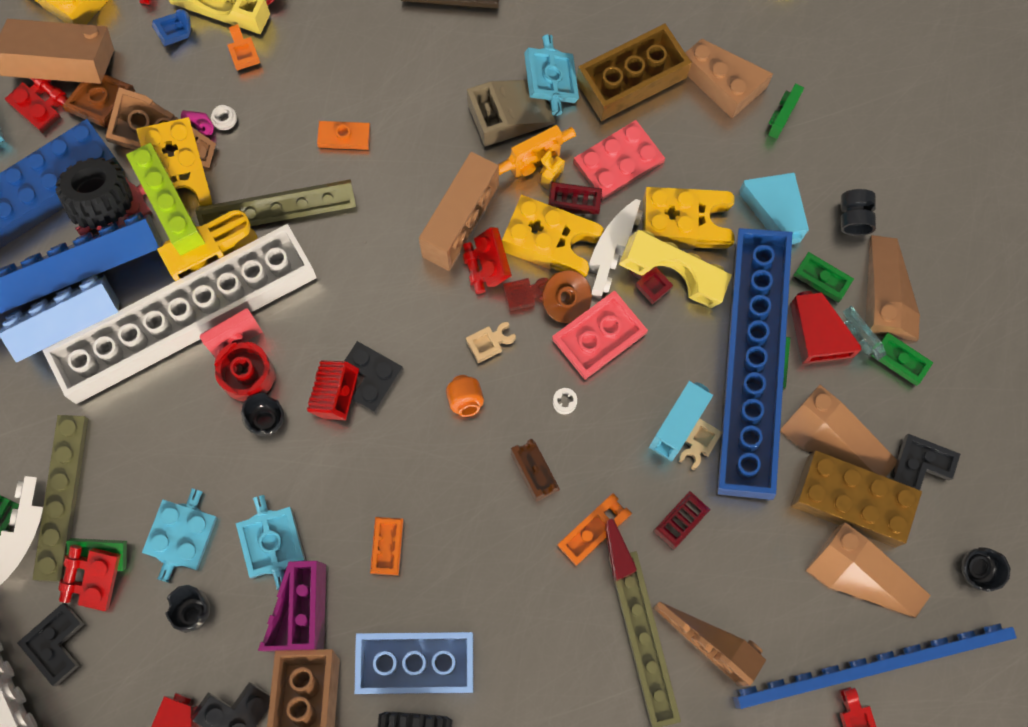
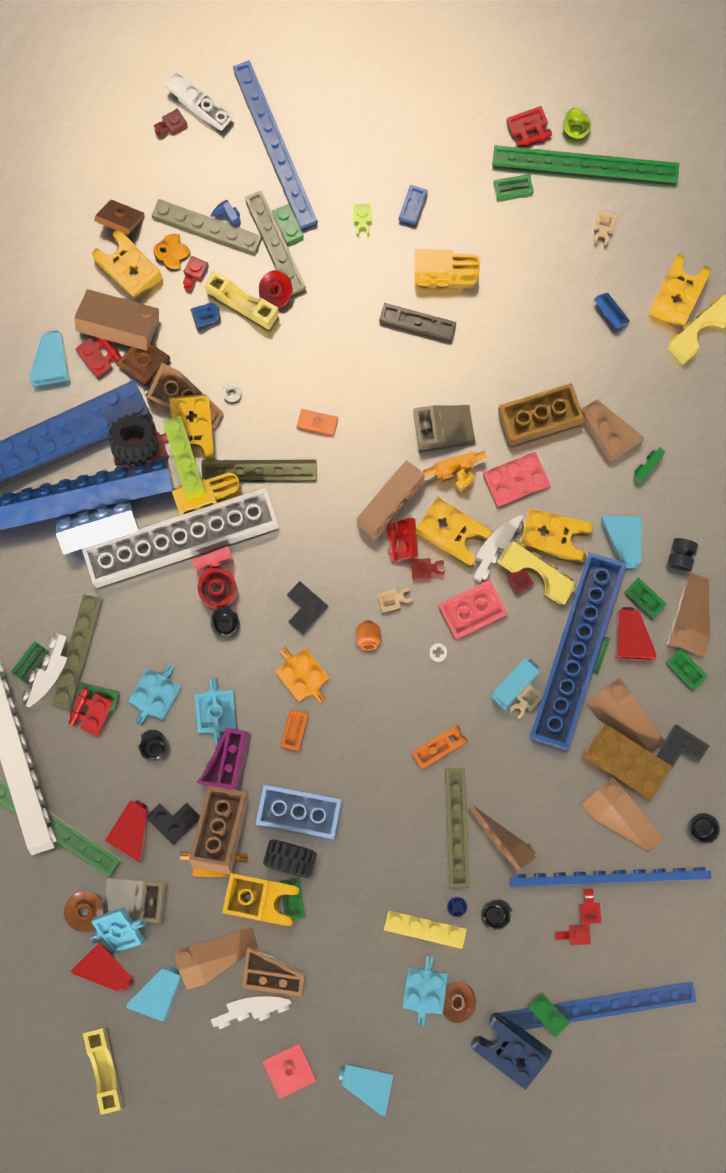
camera: 20 degrees right, 5 degrees up
black plate [17,603,84,686] -> none
dark pink arm [181,110,214,136] -> none
orange plate [227,24,260,71] -> none
red brick [307,360,359,421] -> none
reddish brown hinge [511,439,560,502] -> none
medium azure plate [524,34,579,116] -> none
dark orange dish [542,270,592,323] -> none
dark red slope [548,182,602,214] -> none
dark red slope [605,519,637,582] -> none
dark red slope [653,491,711,550] -> none
clear light blue plate [843,306,887,361] -> none
none -> light orange plate [275,647,330,703]

